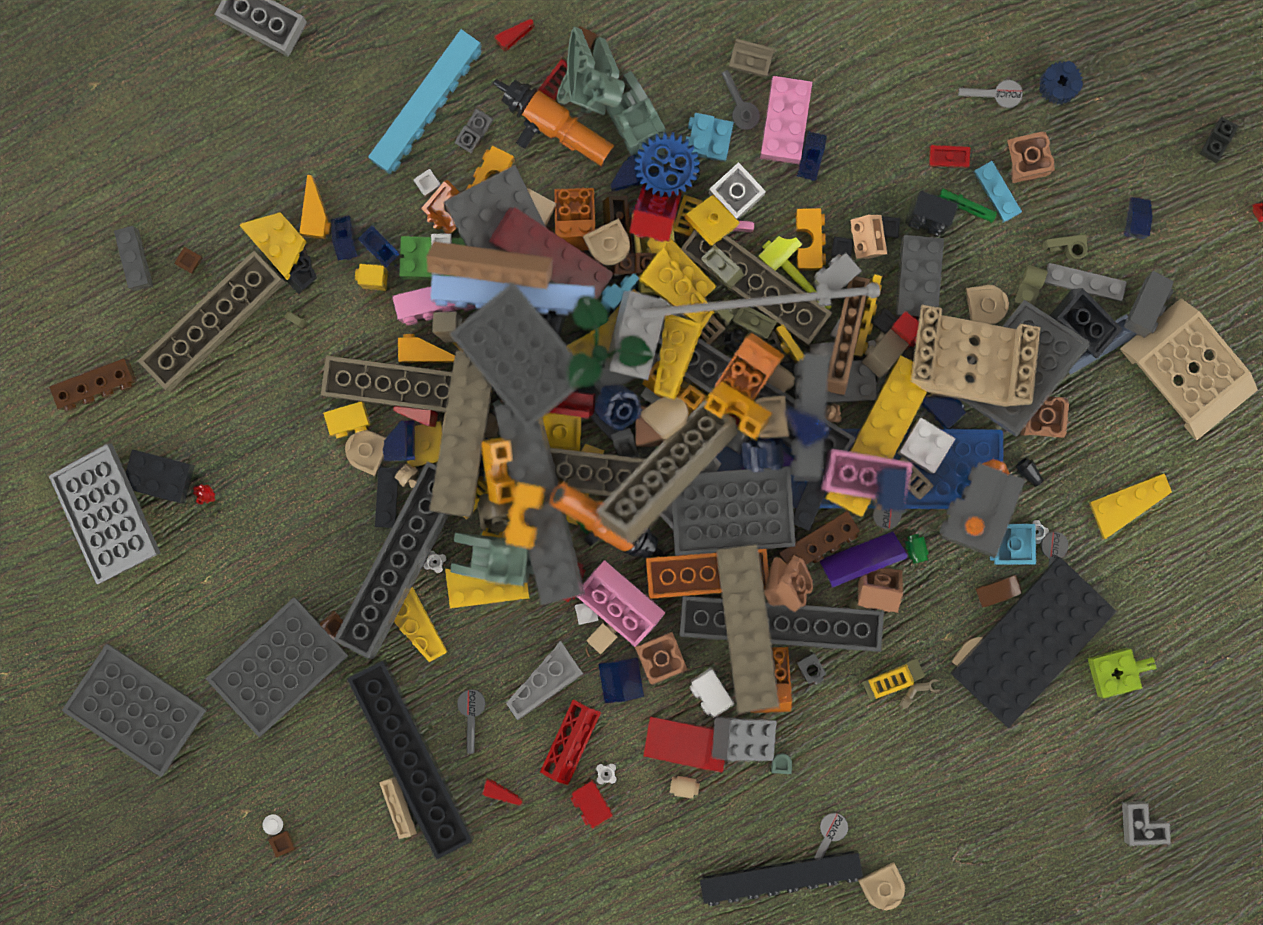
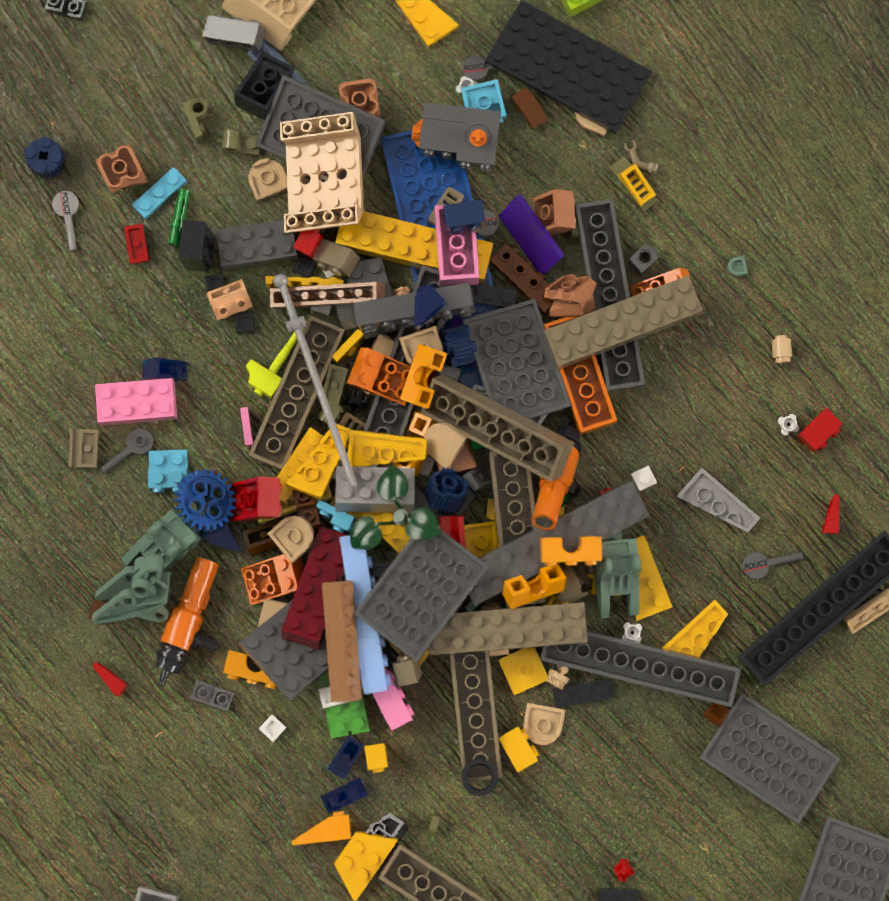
camera: 105 degrees left, 5 degrees down
medium azure brick [368,29,482,174] -> none
clear blue slope [383,420,415,461] -> none
slope [393,406,438,427] -> none
light orange slope [398,334,455,363] -> none
orange piece [421,180,461,235] -> none
red slope [538,59,567,101] -> none
red fence [540,699,601,785] -> none
bright pink brick [577,560,665,647] -> none
tan brick [586,623,618,654] -> none
clear blue slope [598,657,644,703] -> none
nougat piece [635,632,687,685] -> none
red slope [643,717,725,772] -> none
yellow slope [673,195,703,238] -> none
yellow plate [684,195,740,246] -> none
white brick [690,668,733,717] -> none
black brick [699,850,863,906] -> none
olive plate [701,245,744,290] -> none
white brick [709,162,766,220] -> none
brick [712,717,777,761] -> none
light orange arch [796,208,826,271] -> none
light grey piece [812,253,861,290] -> none
light grey piece [814,813,848,858] -> none
tan tile [858,862,905,910] -> none
white brick [897,418,955,474] -> none
green brick [904,533,929,564] -> none
clear blue slope [921,397,966,429] -> none
black cone [1015,457,1044,487] -> none
light grey plate [1044,263,1127,302] -> none
clear blue slope [1124,197,1153,239] -> none
none -> black tyre [461,758,498,796]

